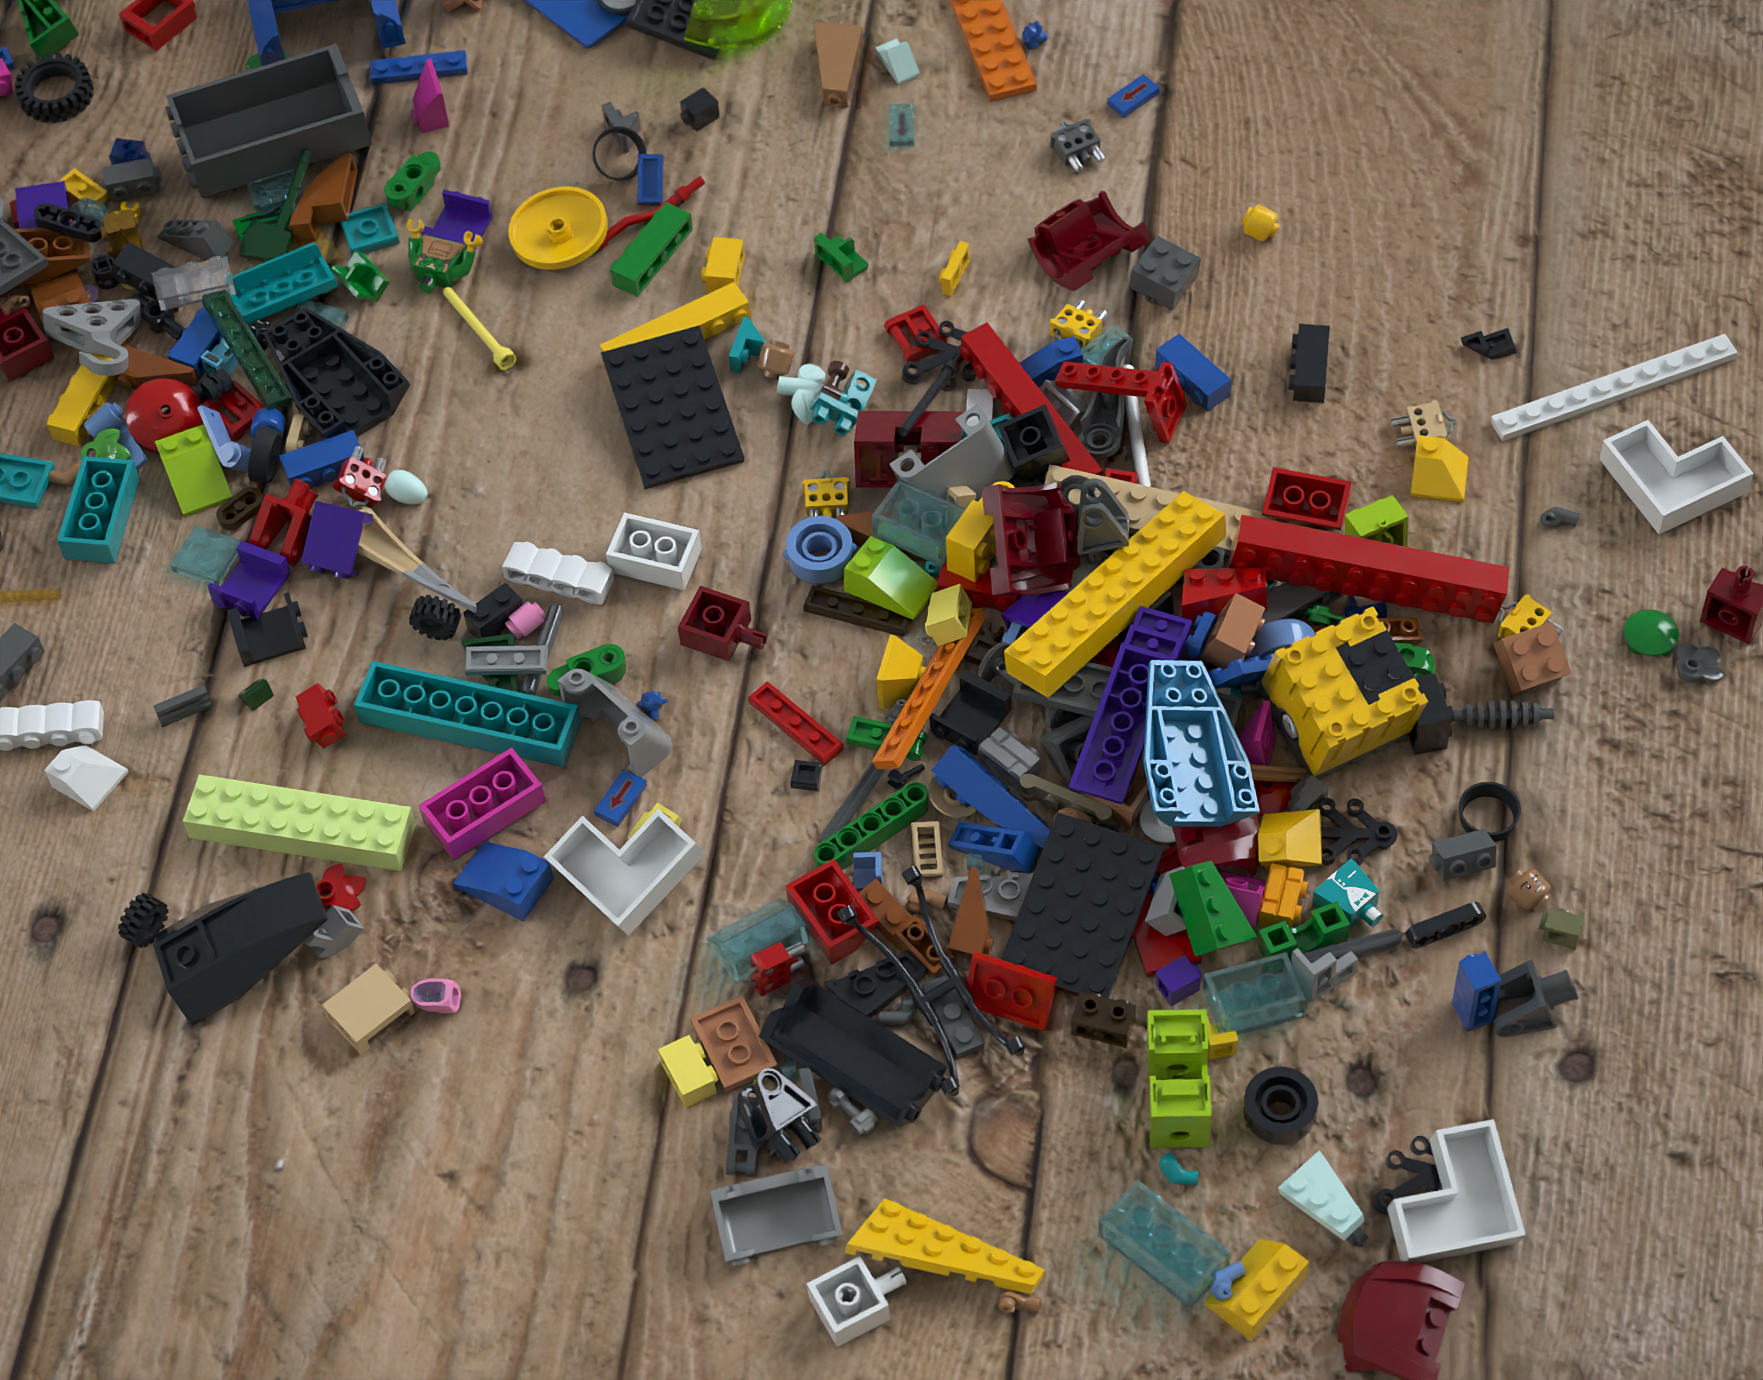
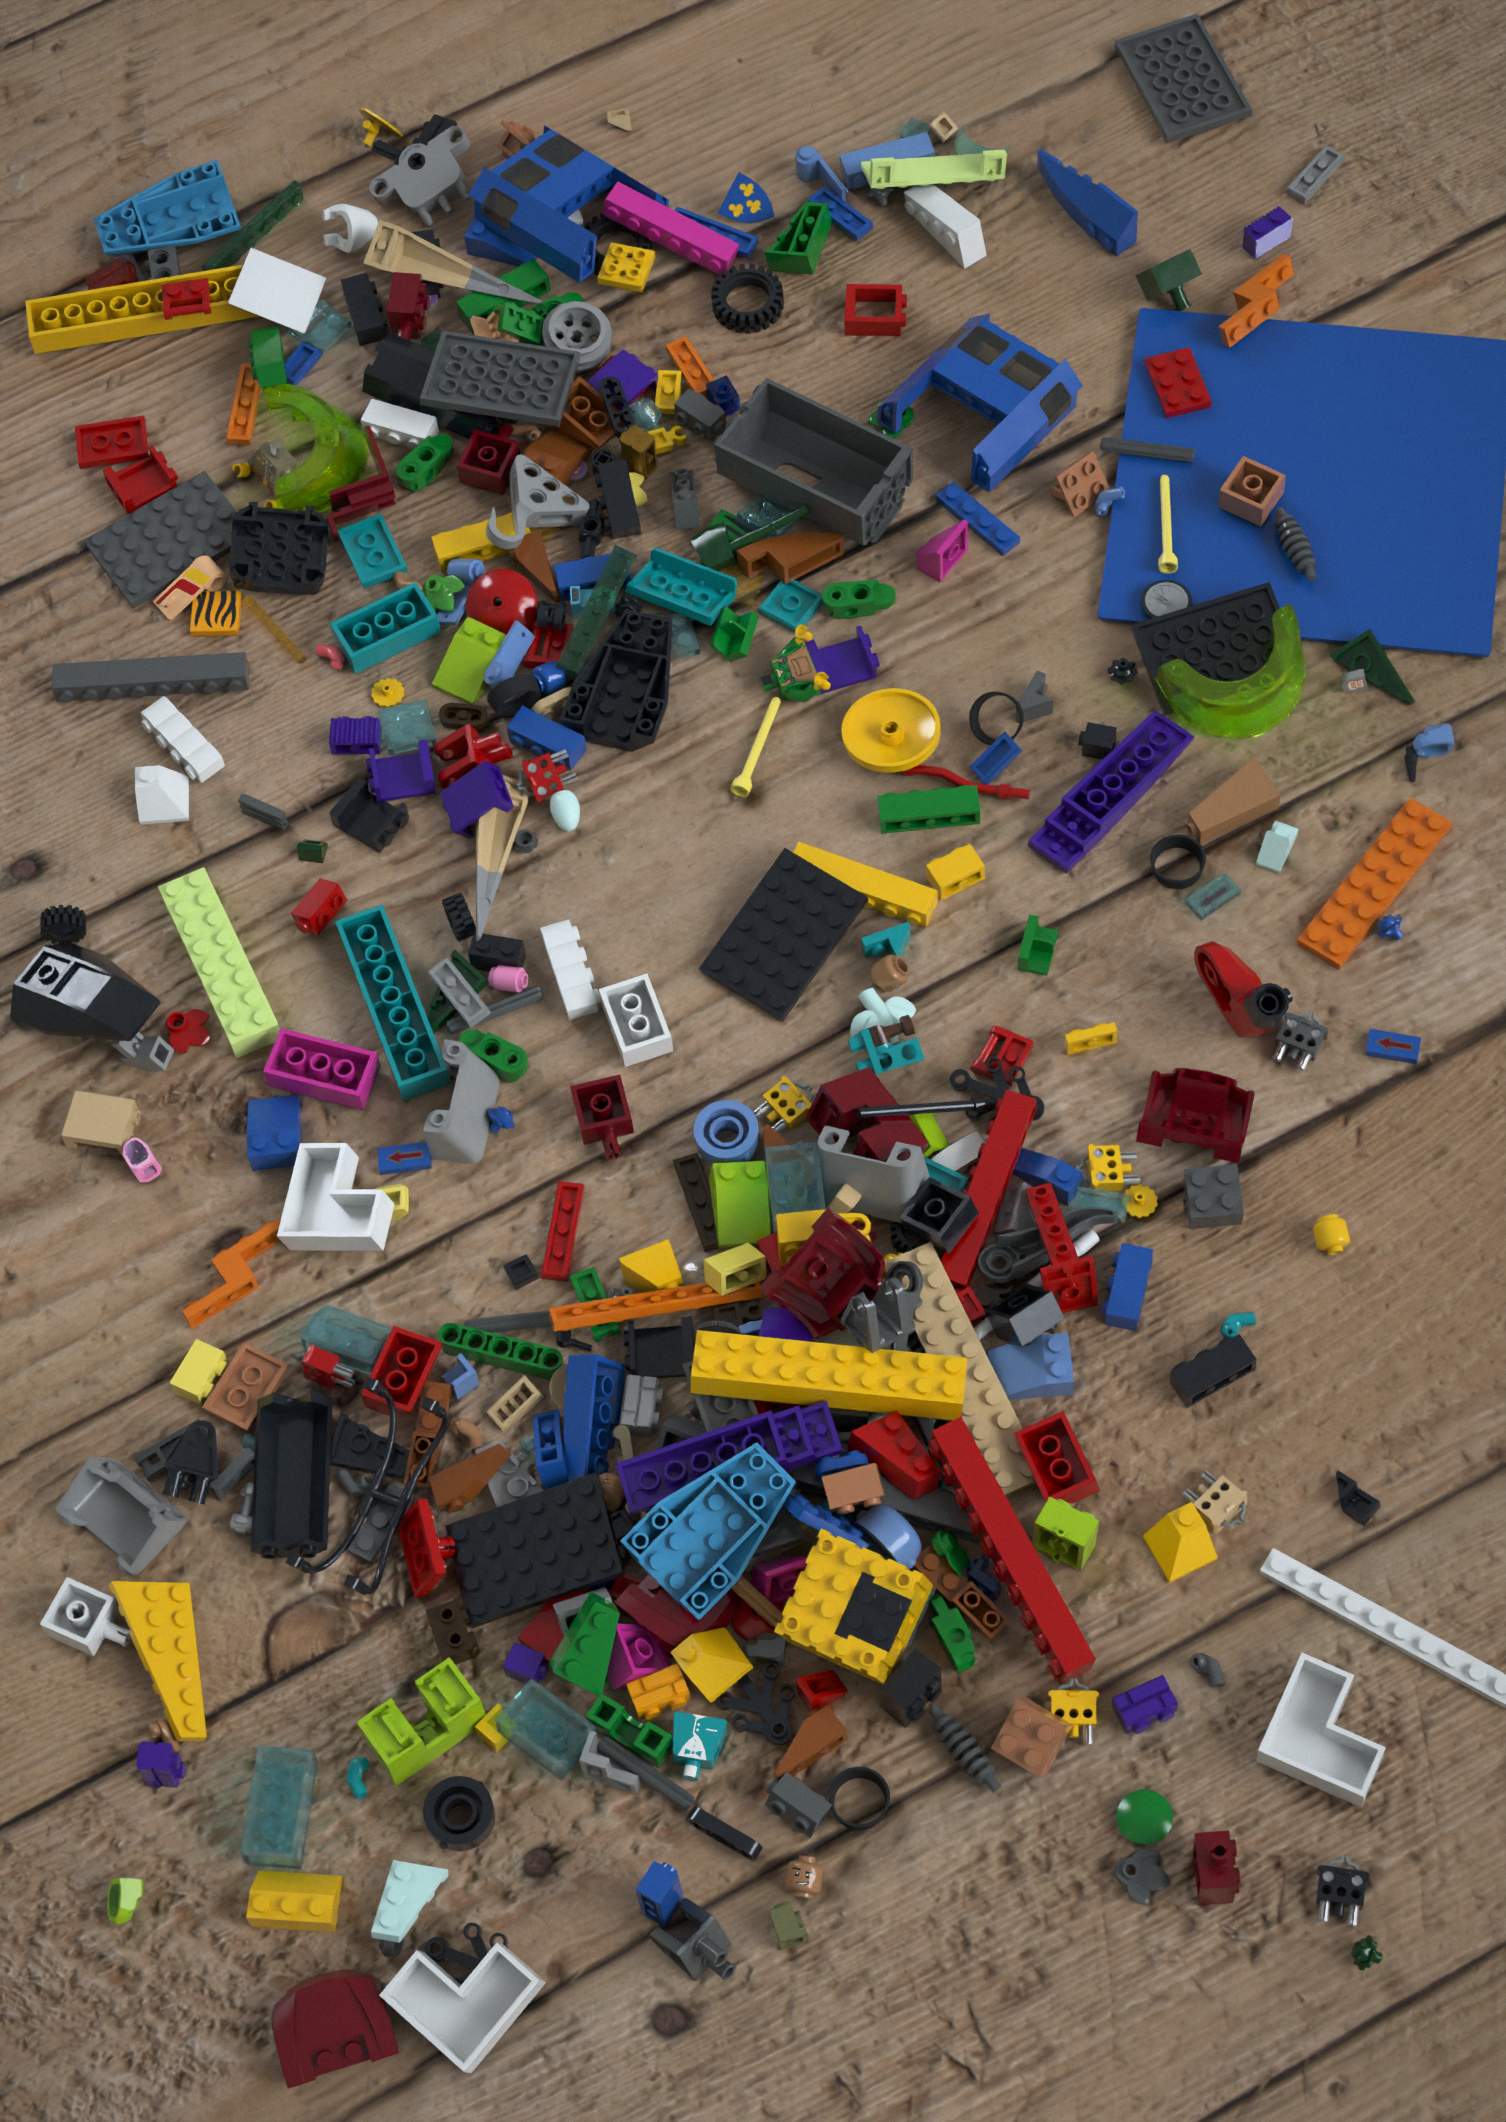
camera: 55 degrees right, 5 degrees up
clear brick [152,256,236,311] -> none
medium blue arm [1211,1261,1245,1300] -> none
none -> dark purple brick [136,1742,186,1788]
none -> orange bracket [182,1218,281,1329]
none -> coral arm [316,643,345,669]
none -> dark purple brick [329,716,382,755]
none -> yellow piece [371,678,405,708]
none -> dark grey plate [514,830,538,853]
none -> orange plate [665,336,718,397]
none -> dark orange slope [774,1705,848,1780]
none -> red slope [796,1669,848,1712]
none -> black brick [985,1283,1065,1346]
none -> medium blue slope [988,1333,1074,1400]
none -> dark purple slope [1028,710,1194,874]
none -> black plant [1107,658,1138,684]
none -> dark purple brick [1112,1675,1178,1734]
none -> yellow piece [1122,1184,1158,1219]
none -> black tyre [1150,835,1206,889]
none -> red piece [1194,941,1293,1038]
none -> teal arm [1220,1312,1256,1338]

